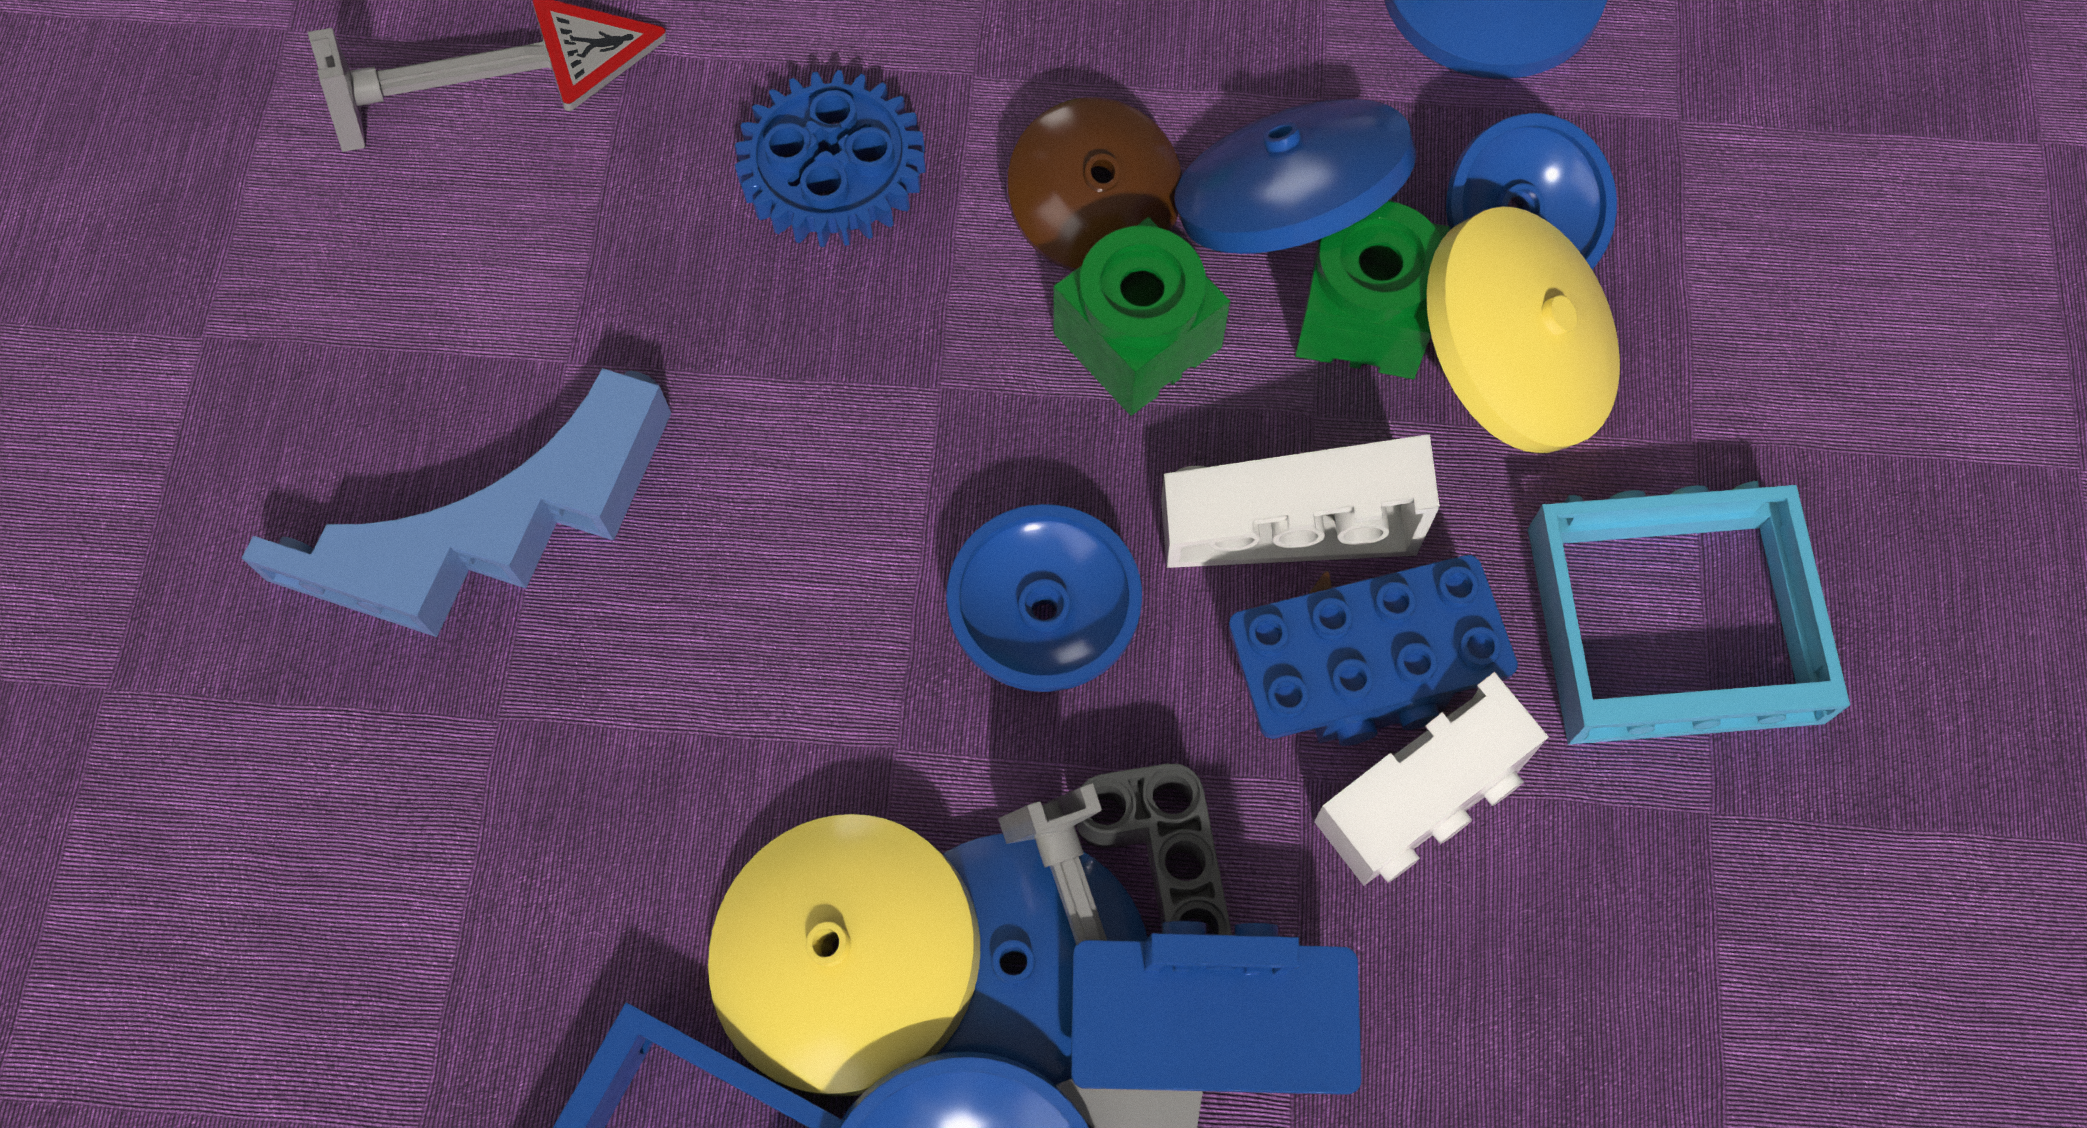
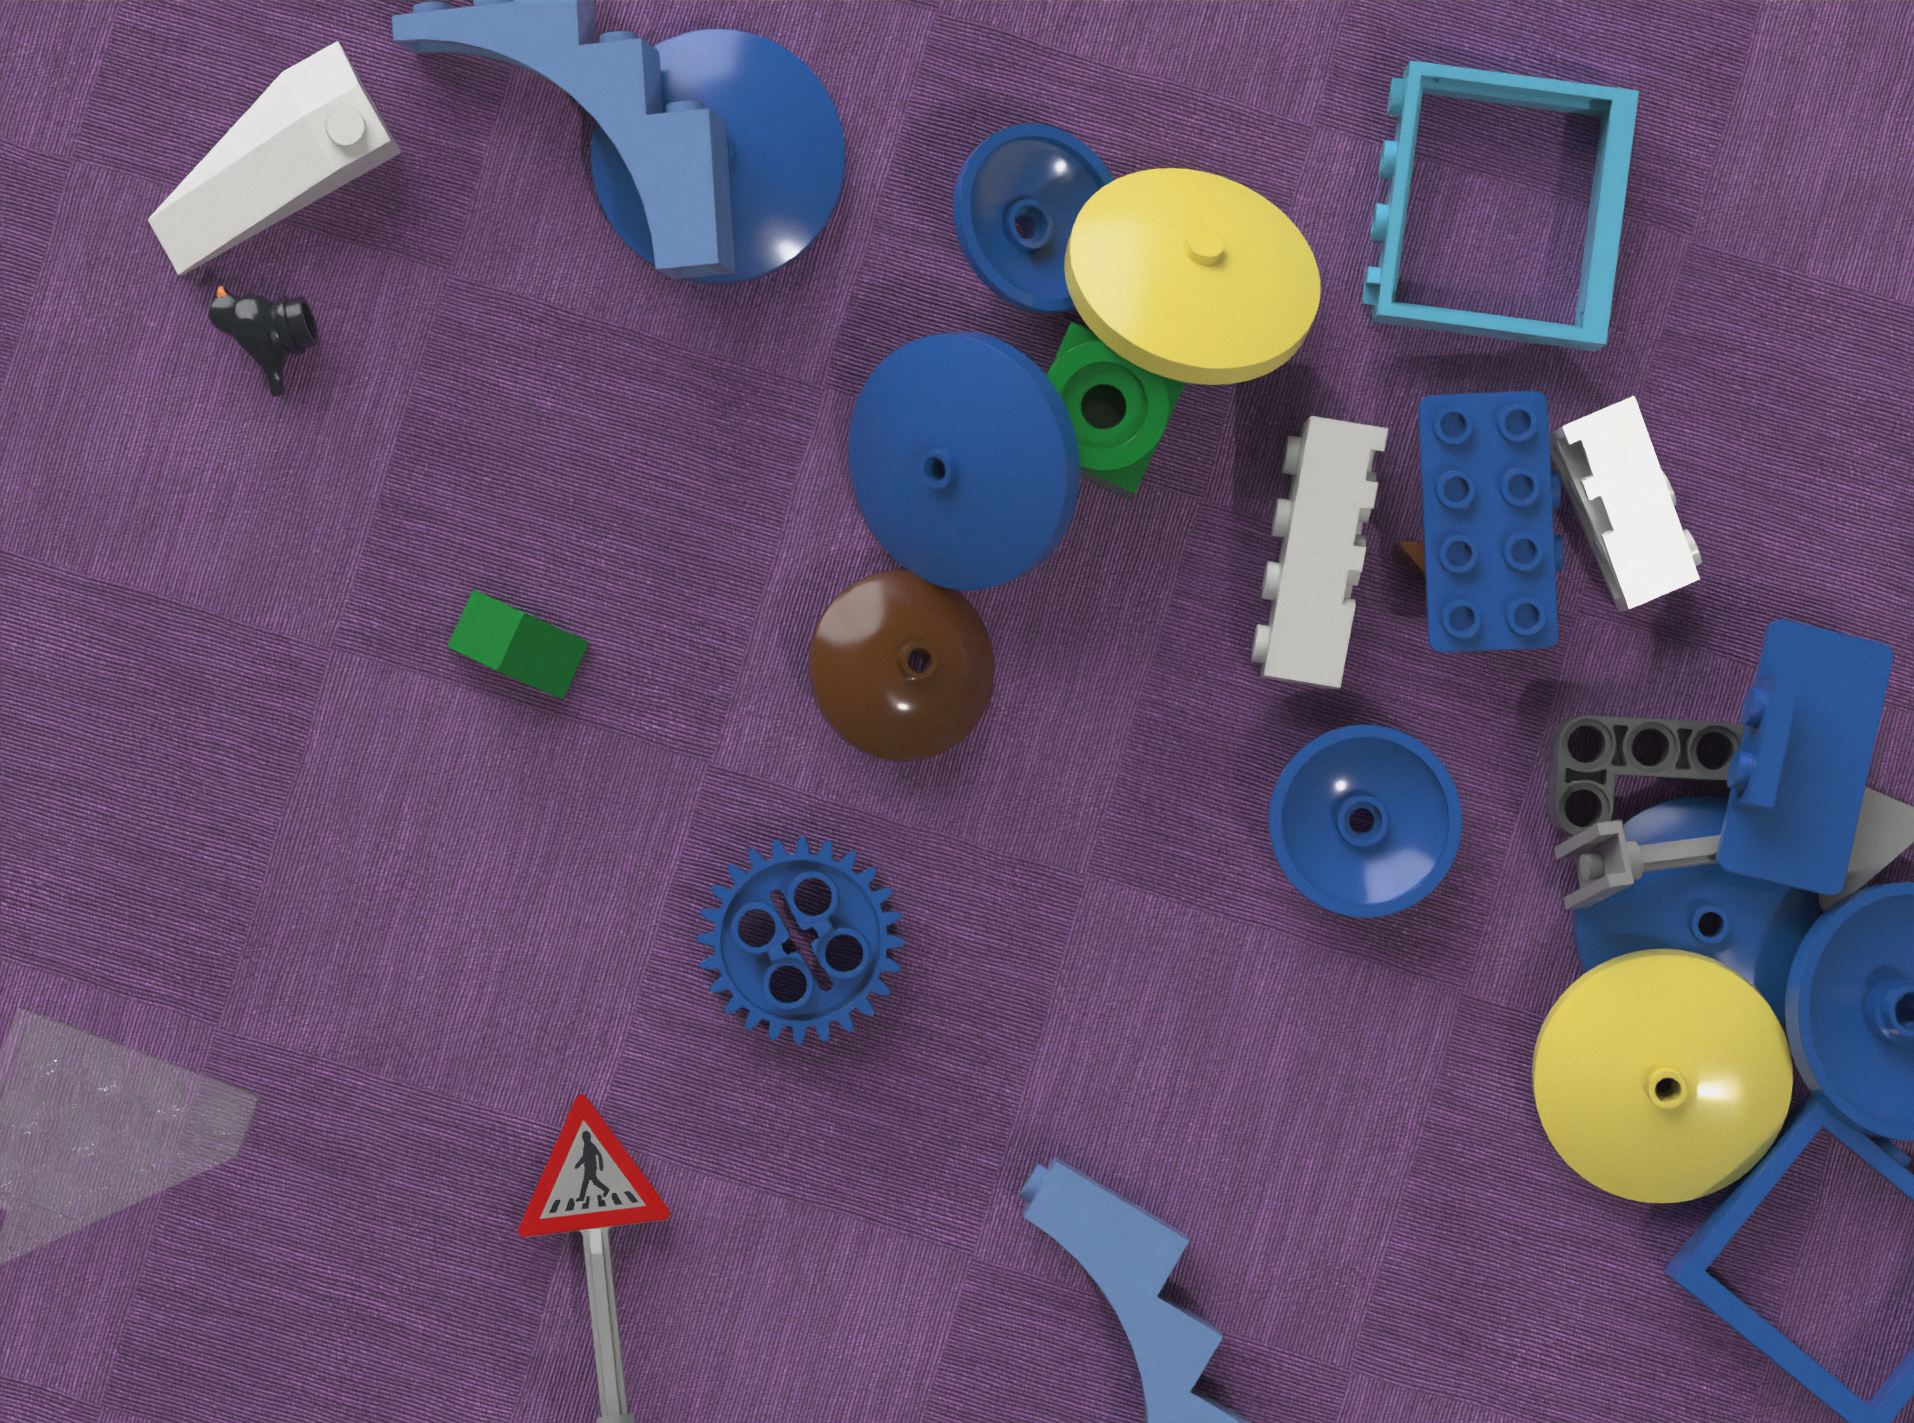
camera: 80 degrees left, 20 degrees up
green piece [1054,217,1230,416] -> none

